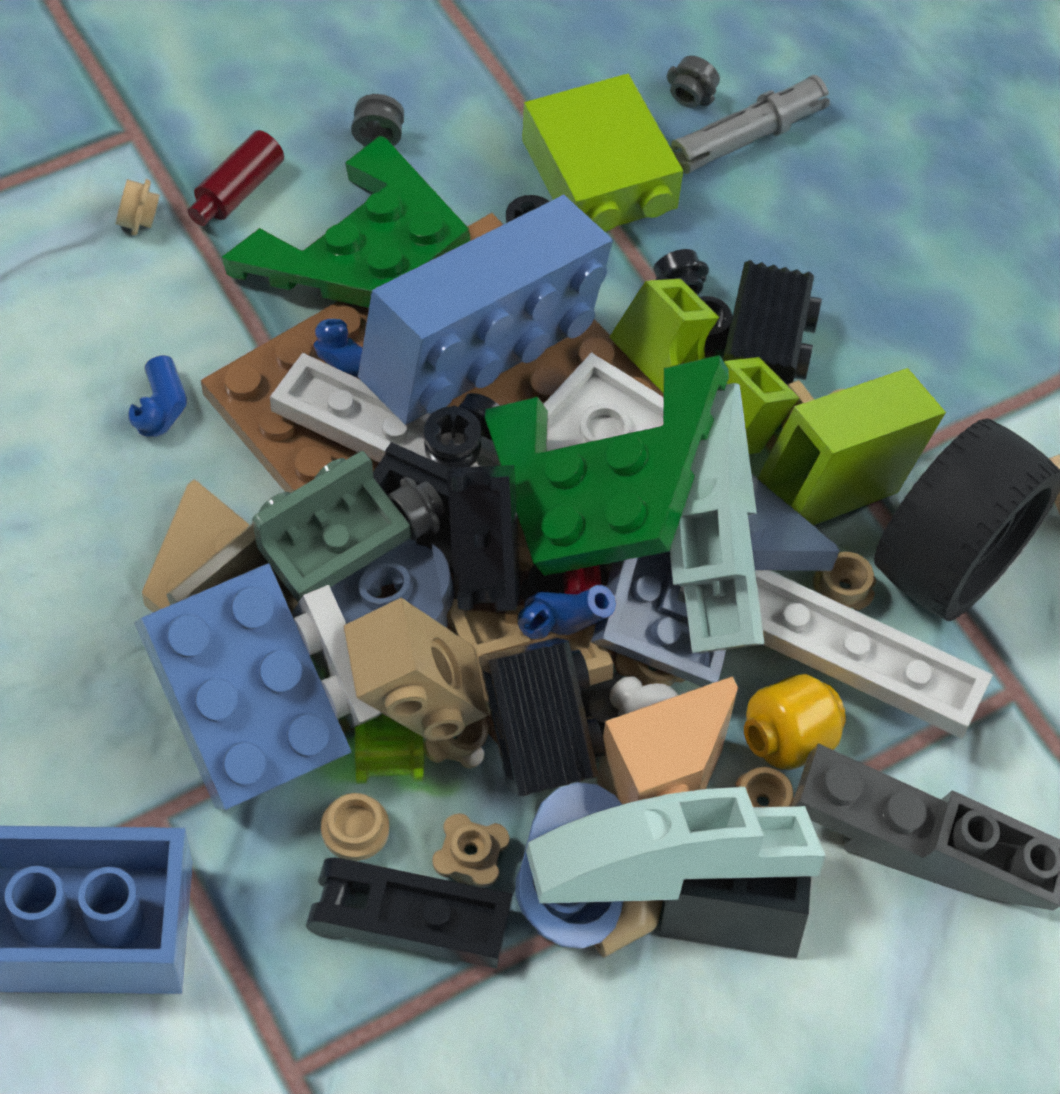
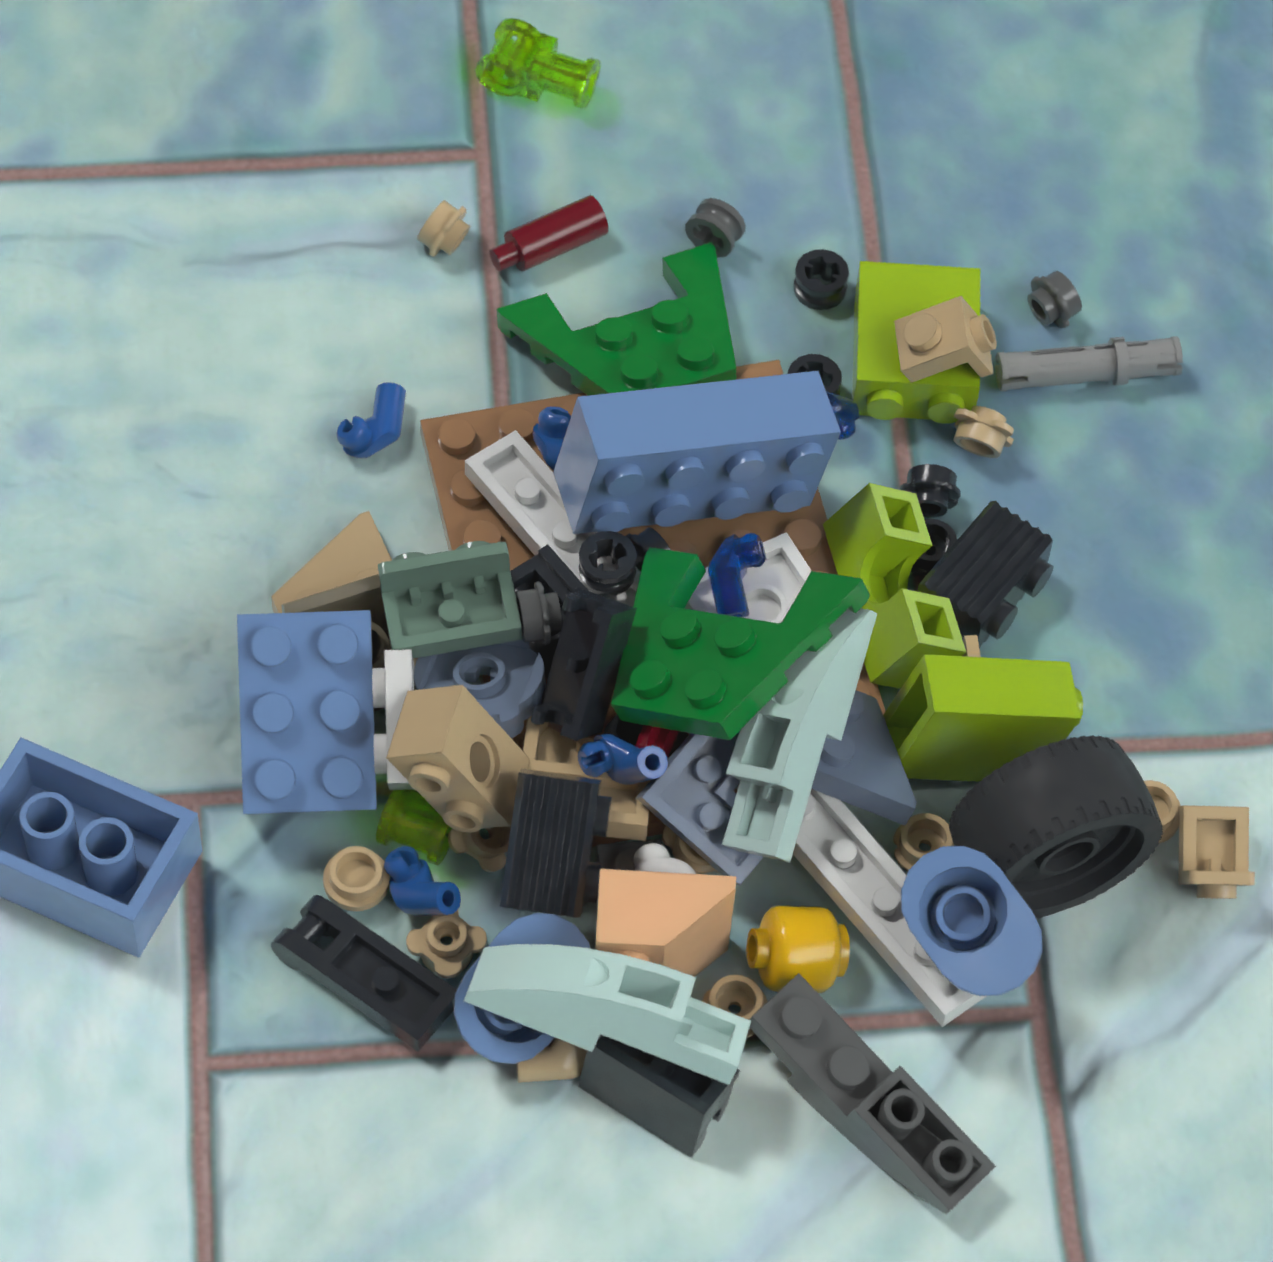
camera: 25 degrees right, 0 degrees up
none -> blue arm [384,846,461,915]
none -> clear neon green connector [475,18,601,109]
none -> clear blue arm [708,533,766,618]
none -> black bush [793,249,849,310]
none -> tan bracket [894,296,997,383]
none -> medium blue piece [901,846,1042,996]
none -> tan plate [953,406,1014,458]

